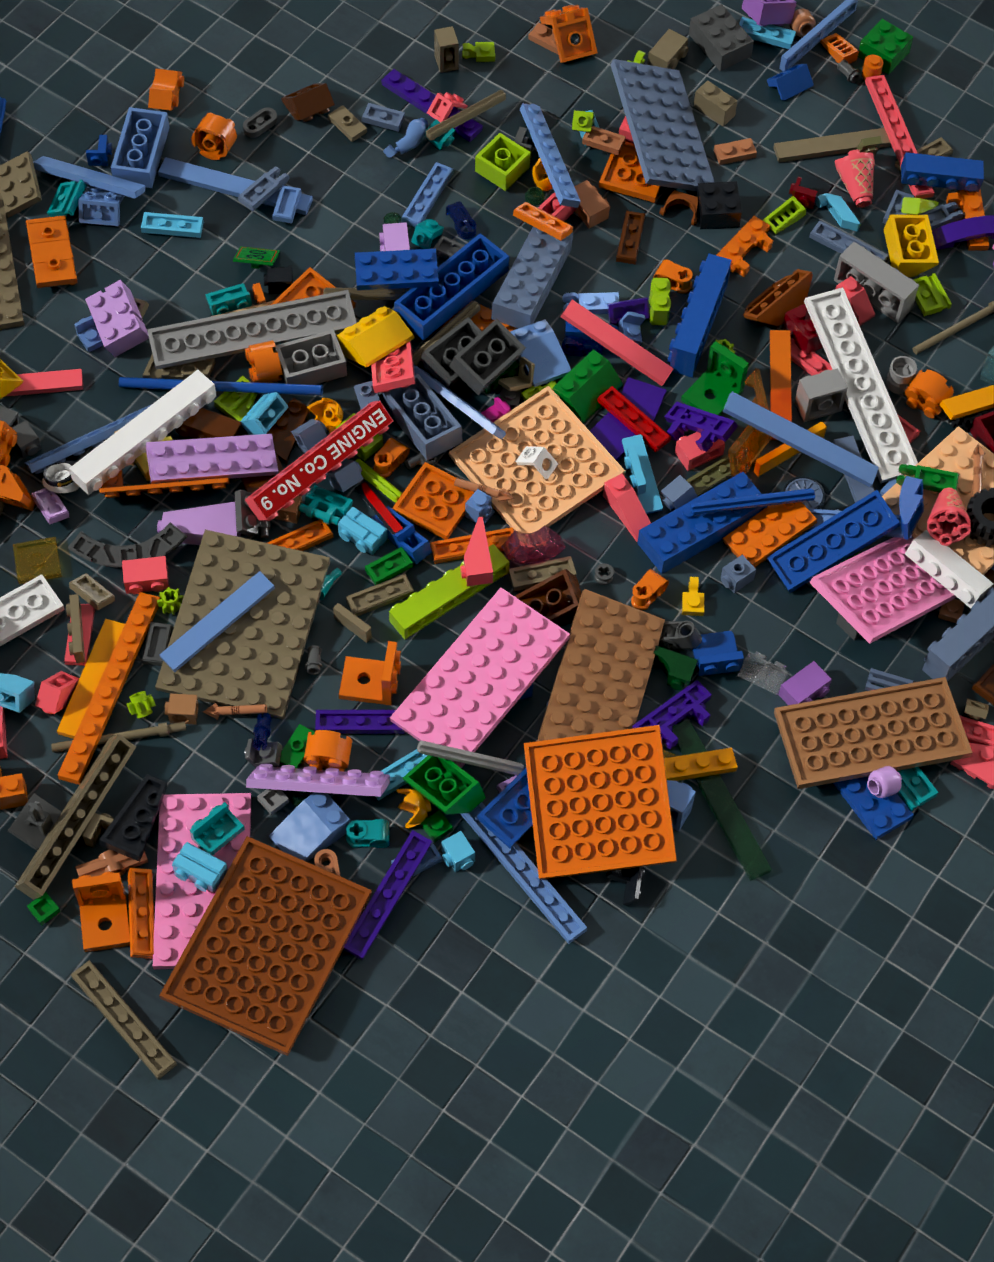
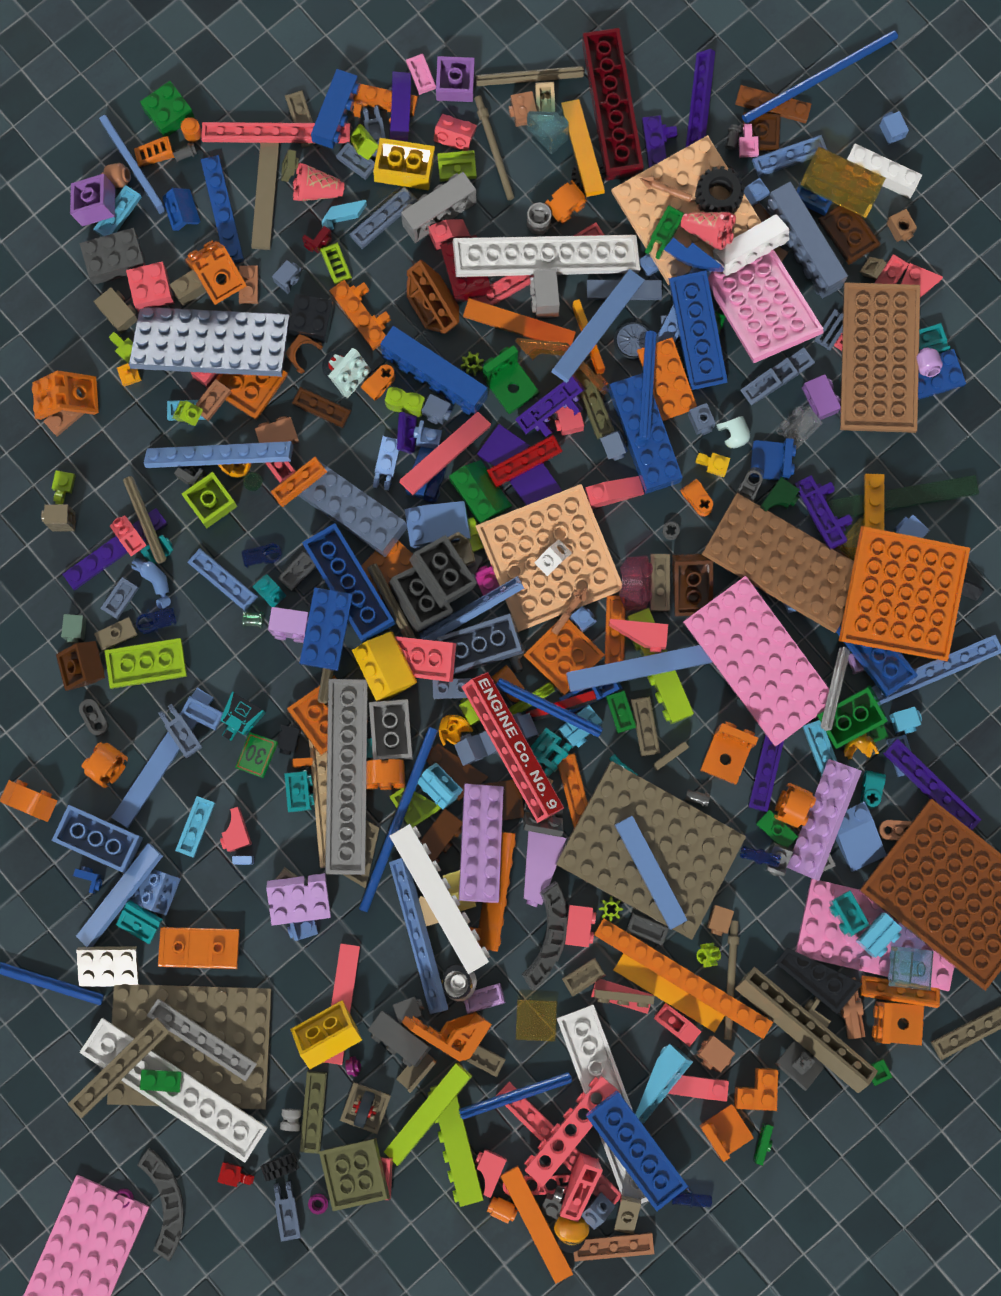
camera: 75 degrees left, 20 degrees up
nougat piece [203,703,267,720] -> none
medium azure bracket [622,434,663,514] -> none
none -> sand green brick [61,614,87,644]
none -> lime plate [105,638,187,689]
none -> light orange tile [117,363,142,387]
none -> coral brick [126,261,174,312]
none -> clear blue piece [136,608,177,634]
none -> orange bracket [184,240,247,305]
none -> blue plate [201,155,244,263]
none -> torso [220,692,266,741]
none -> coral arch [220,807,252,852]
none -> light blue tile [232,856,254,865]
none -> sand blue brick [272,260,301,294]
none -> light aqua plate [322,348,371,398]
none -> sand blue brick [422,394,452,425]
none -> coral bracket [433,114,477,151]
none -> blue axle [496,678,603,737]
none -> medium blue tile [566,645,713,692]
none -> nougat head [696,1036,735,1072]
none -> light aqua helmet [716,416,751,448]
none -> sand blue slope [741,347,815,406]
none -> clear light blue slope [888,946,933,991]

